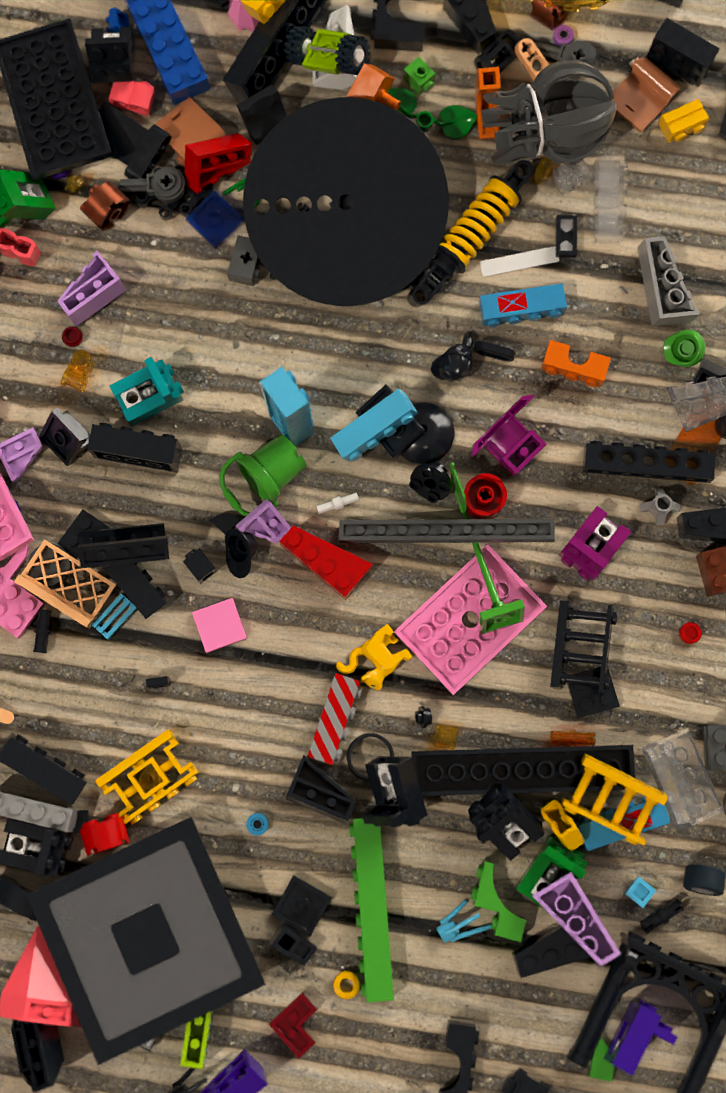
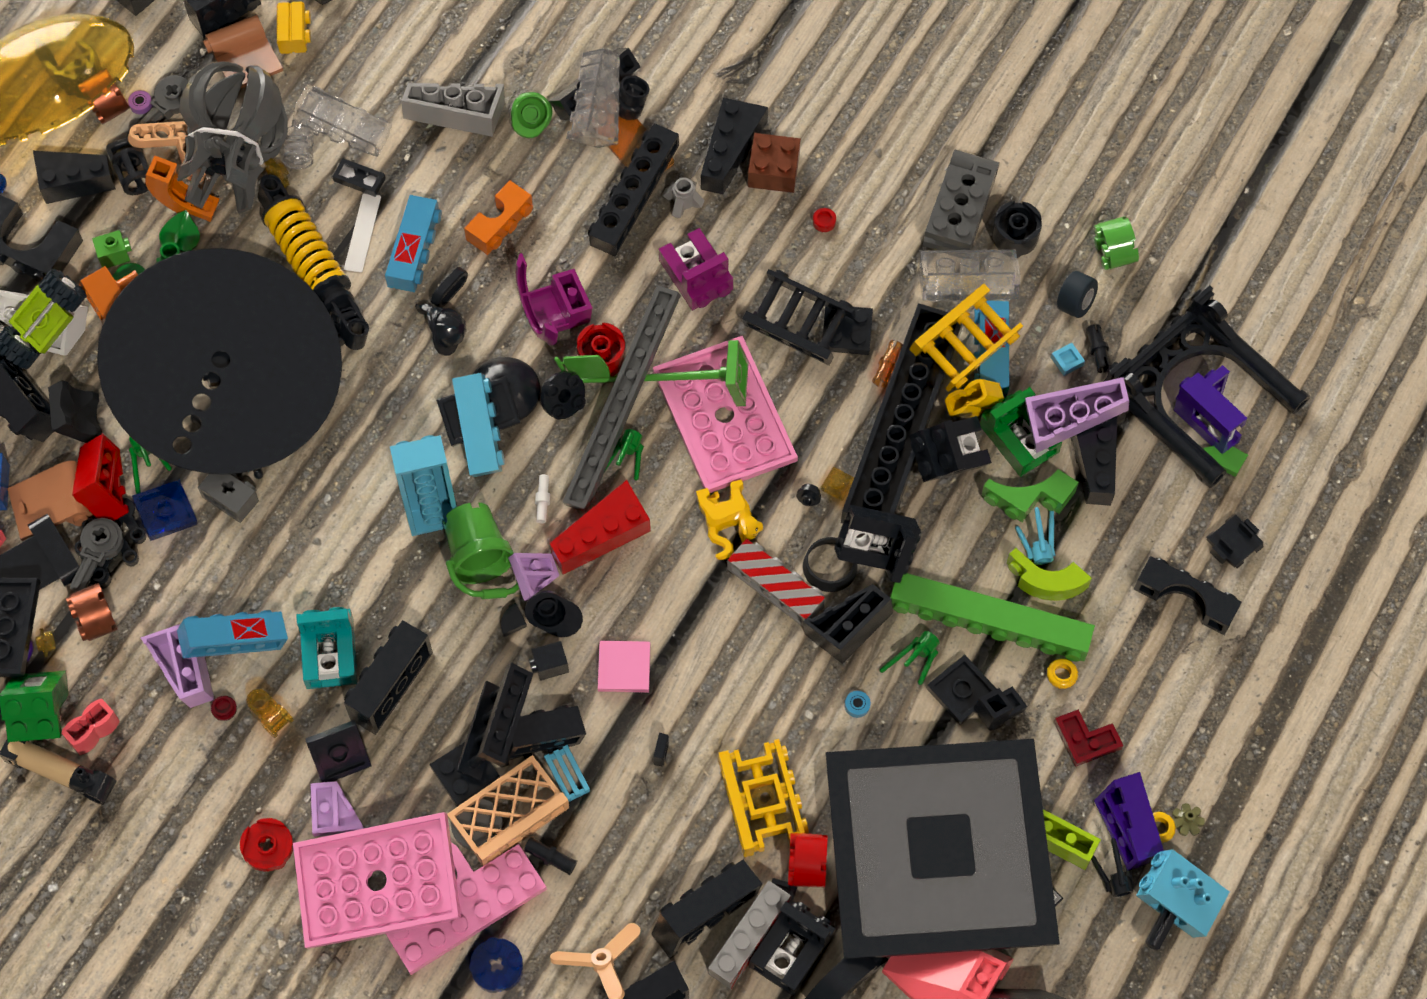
camera: 70 degrees left, 15 degrees down
none -> dark azure brick [177,610,288,658]
none -> green plant [604,429,644,481]
none -> green plant [880,631,940,685]
none -> lime arch [1006,548,1092,601]

